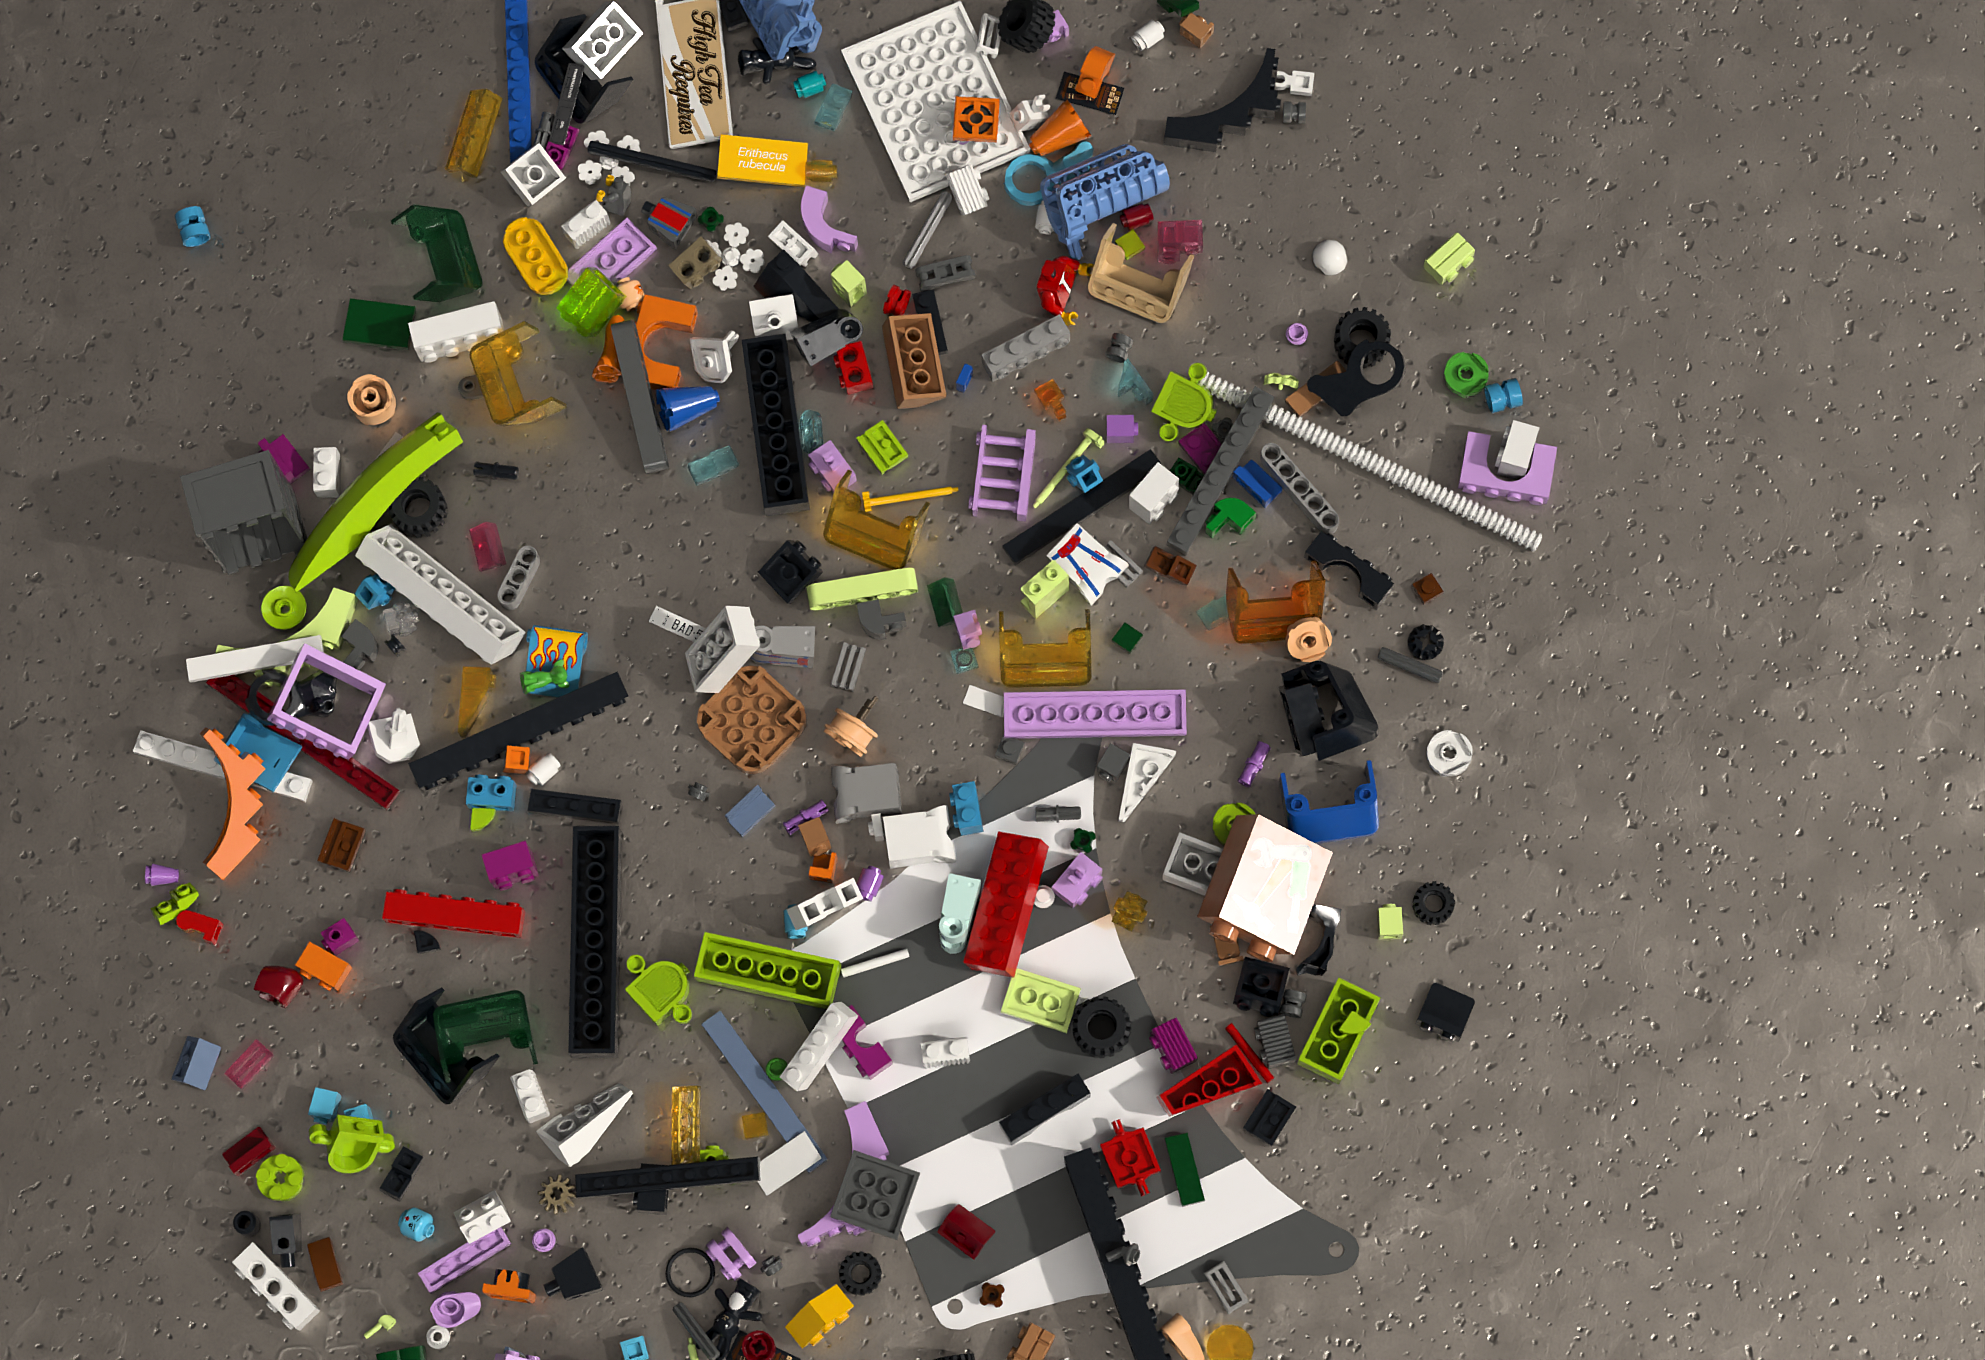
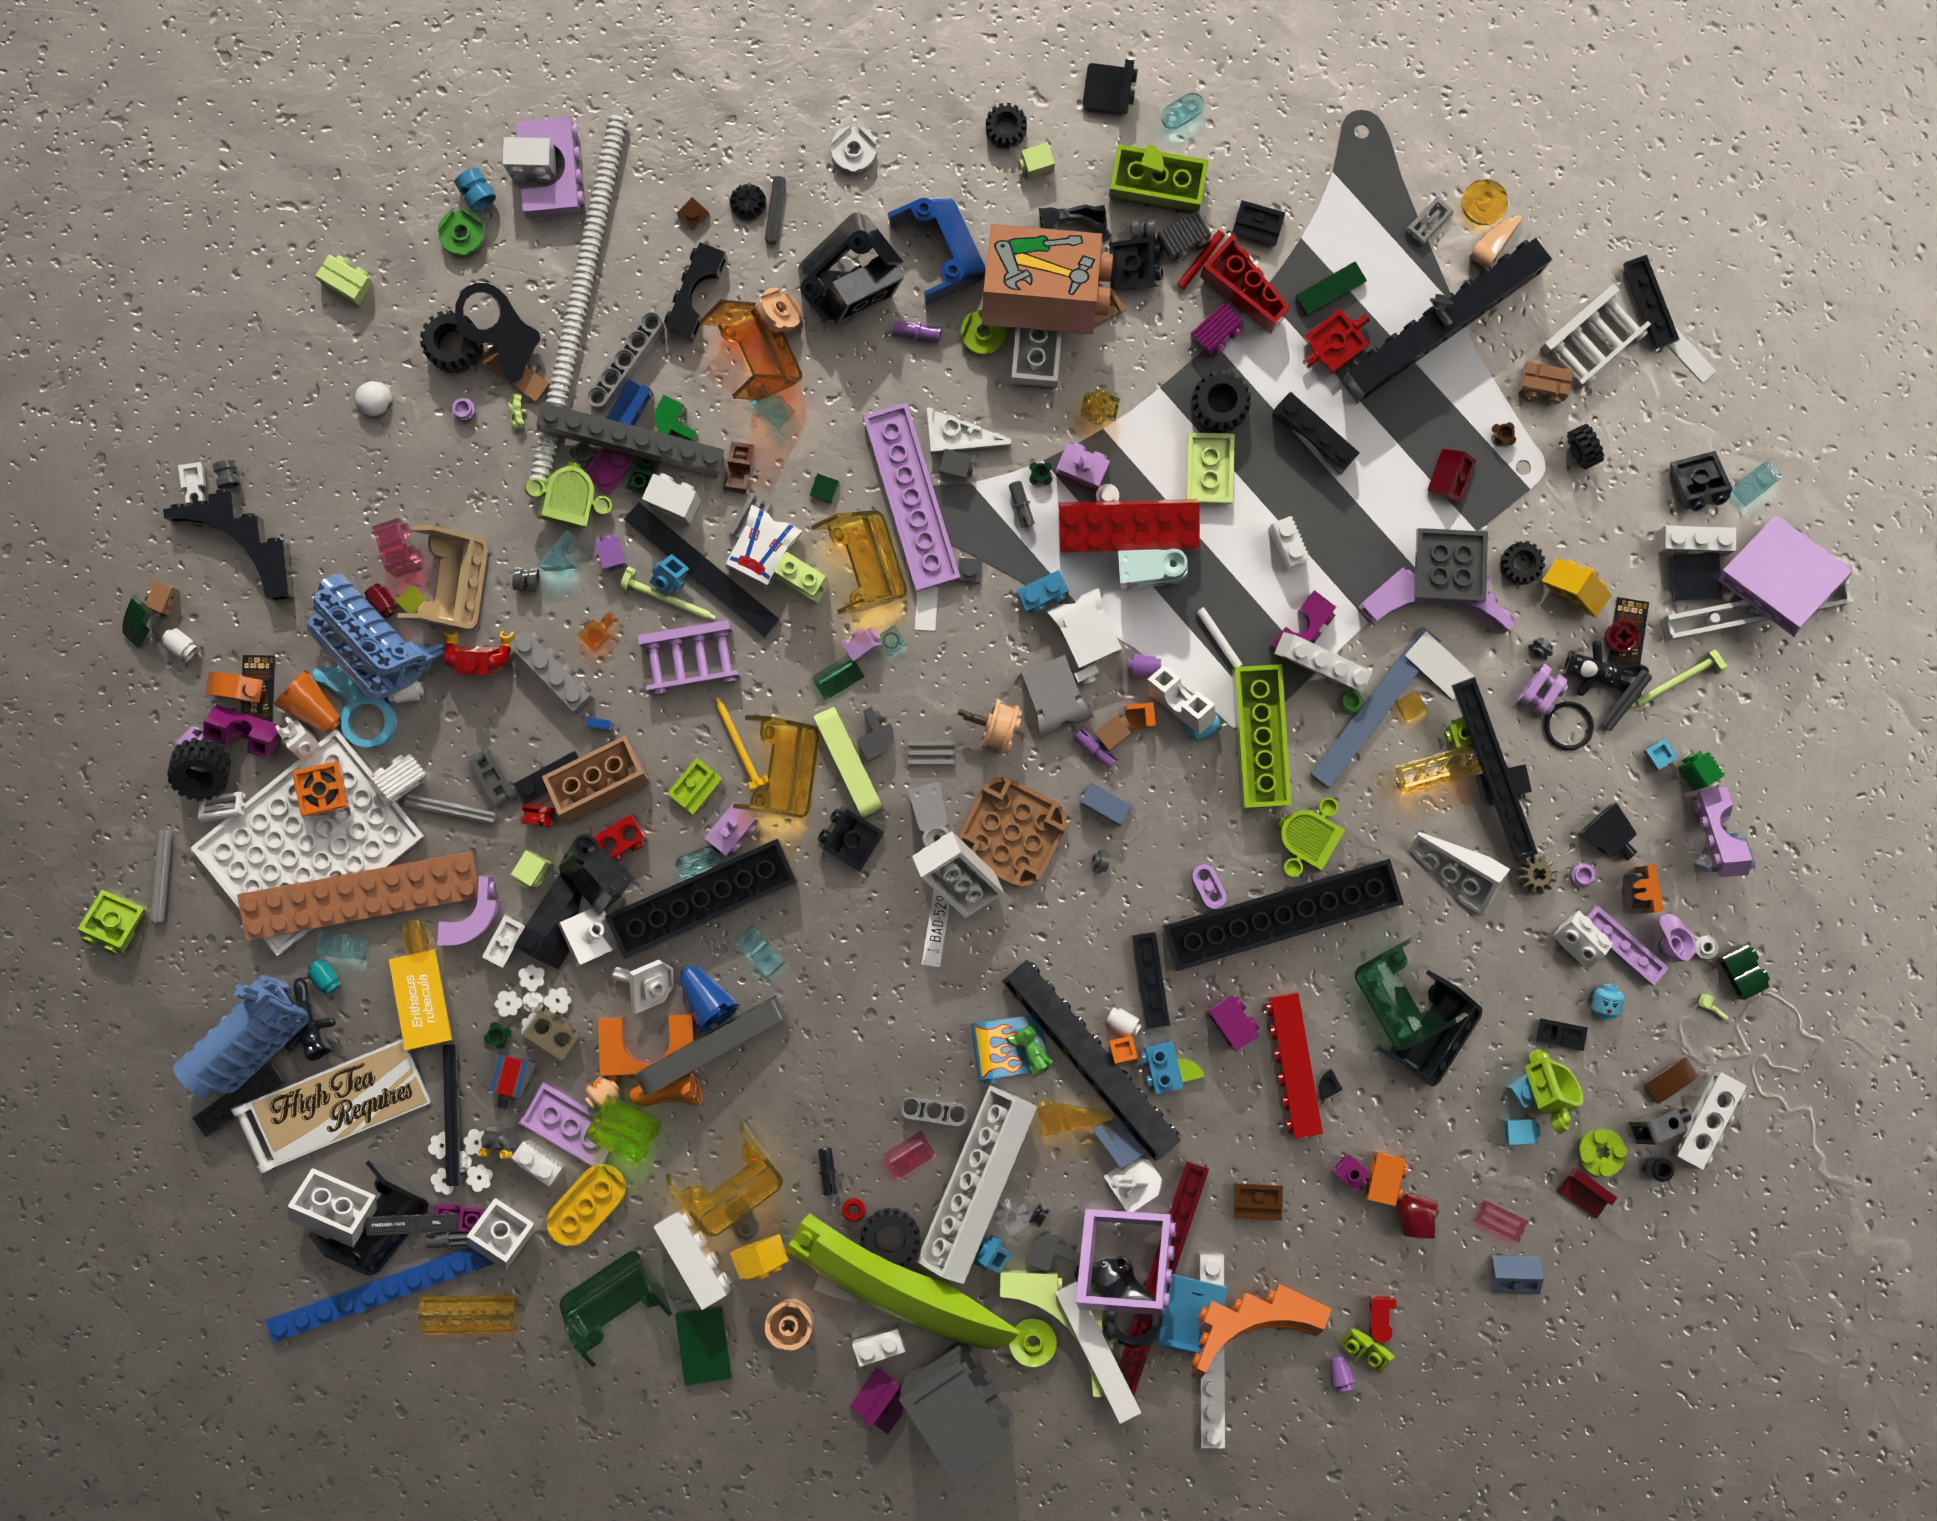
camera: 105 degrees left, 10 degrees up
white brick [510,1069,550,1123] -> none
none -> magenta arch [203,704,282,760]
none -> nougat plate [237,851,479,941]
none -> yellow brick [730,1234,789,1281]
none -> red plate [842,1198,866,1222]
none -> sand blue panel [1093,1116,1144,1170]
none -> clear light blue plate [1161,93,1204,129]
none -> lavender plate [1192,864,1227,909]

